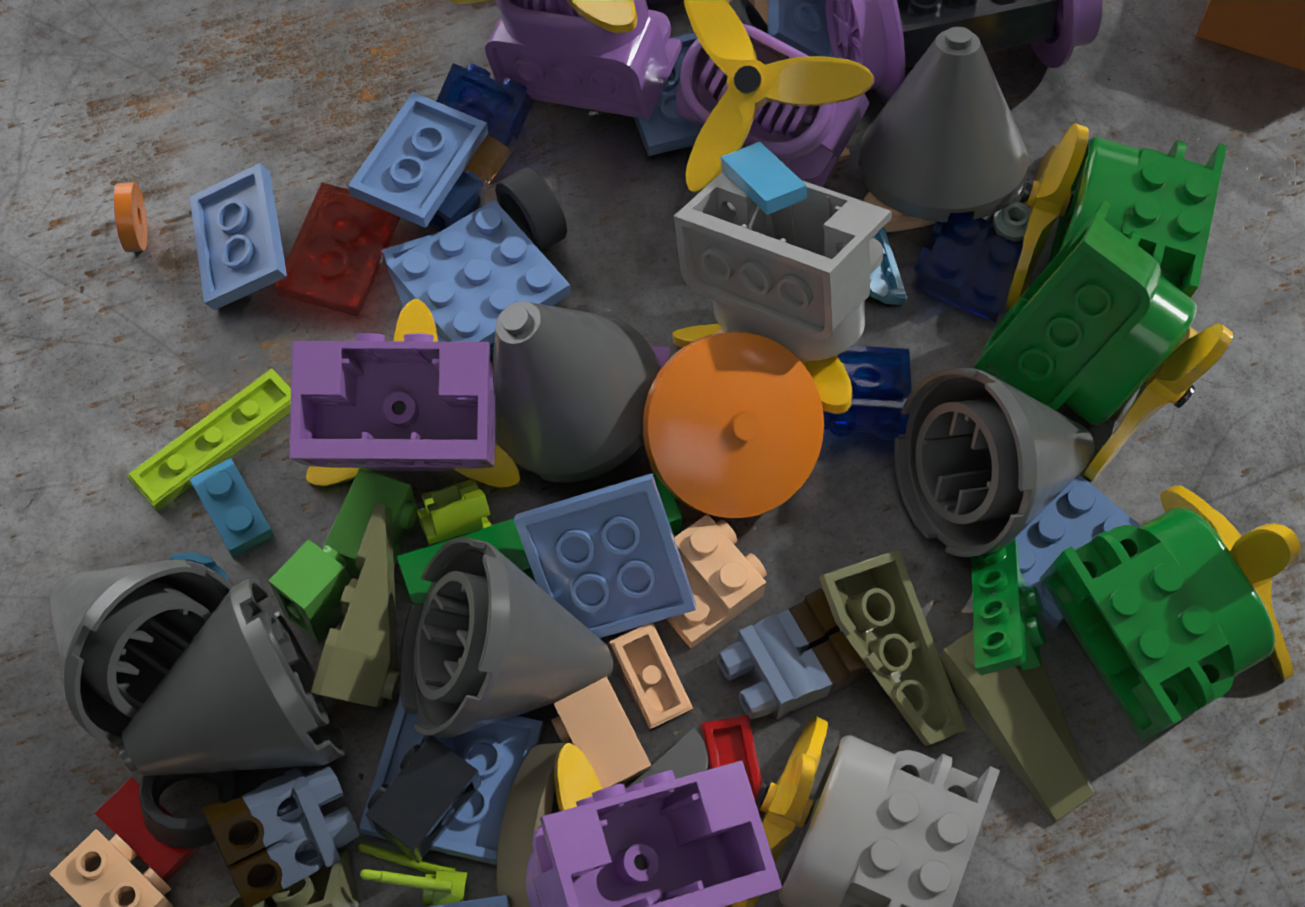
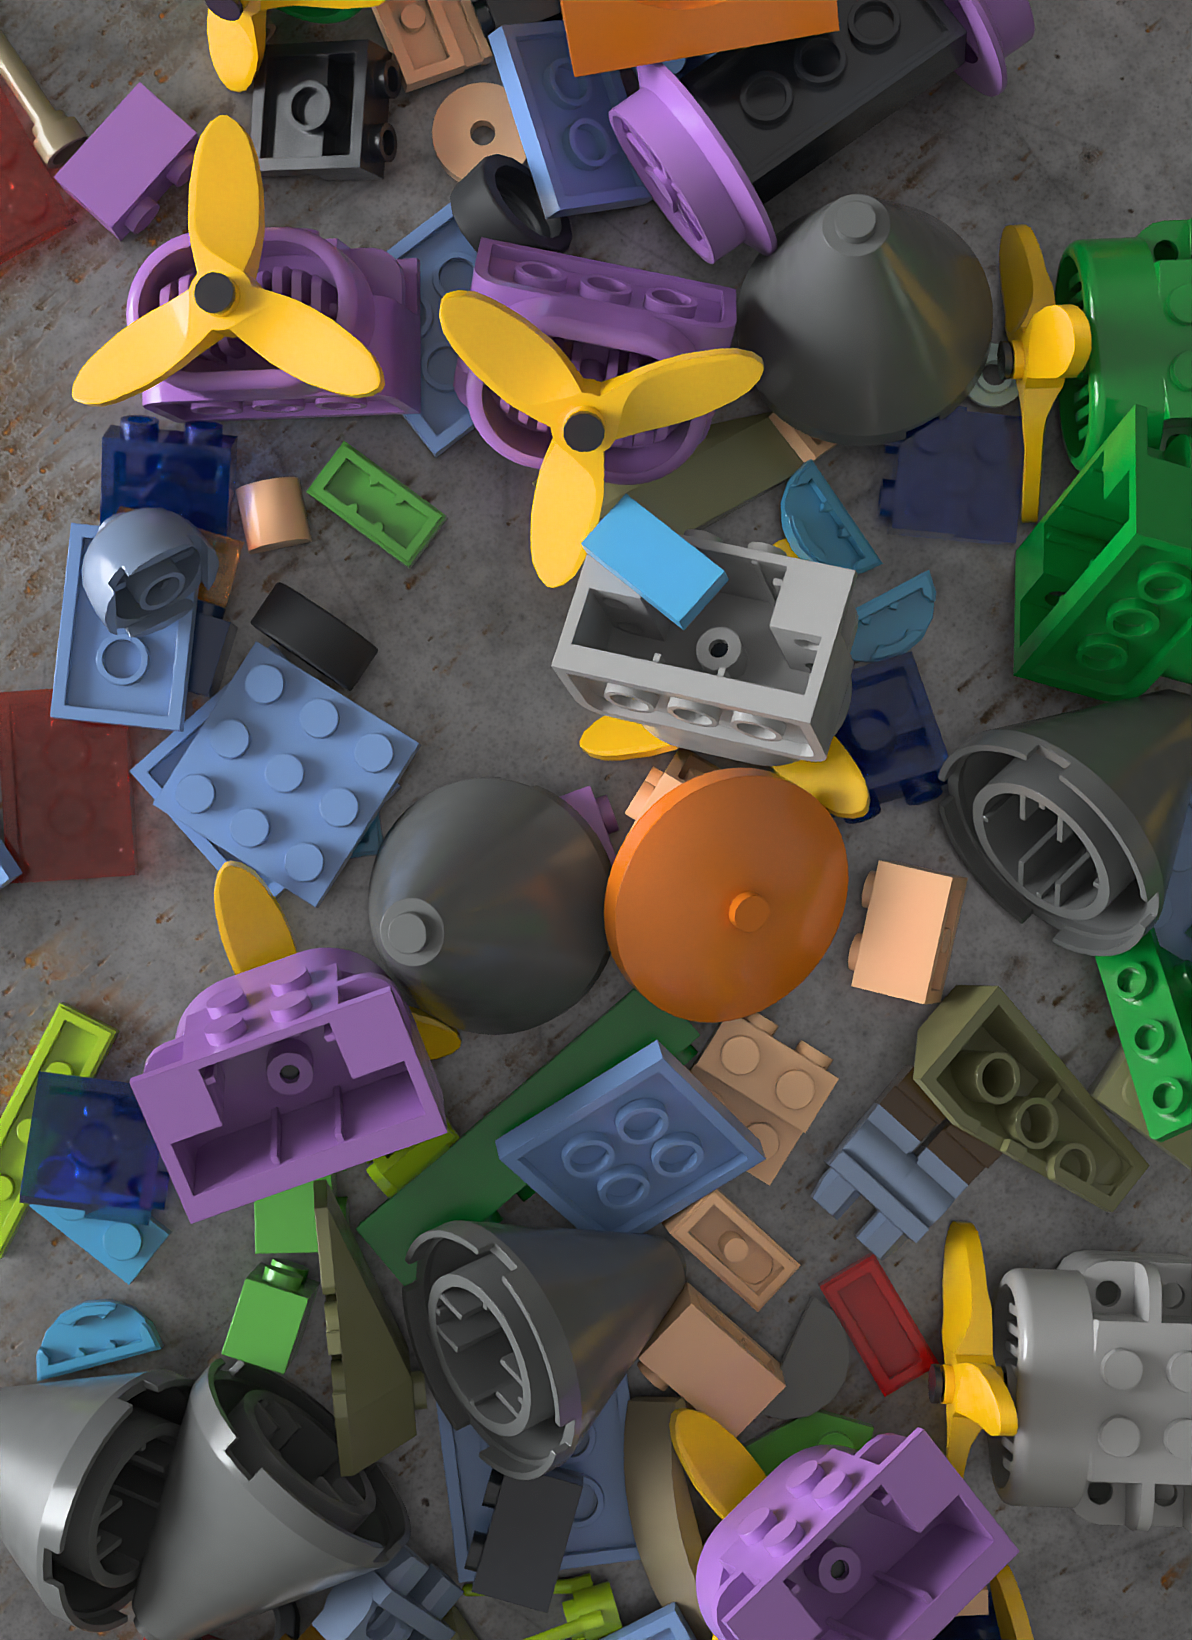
camera: 20 degrees left, 25 degrees up
none -> clear blue plate [19,1071,169,1226]
none -> sand blue cylinder [82,508,220,638]
none -> light nougat brick [236,477,312,555]
none -> bright green plate [306,441,448,569]
none -> light nougat brick [848,860,968,1004]
none -> dark azure tile [850,570,936,664]

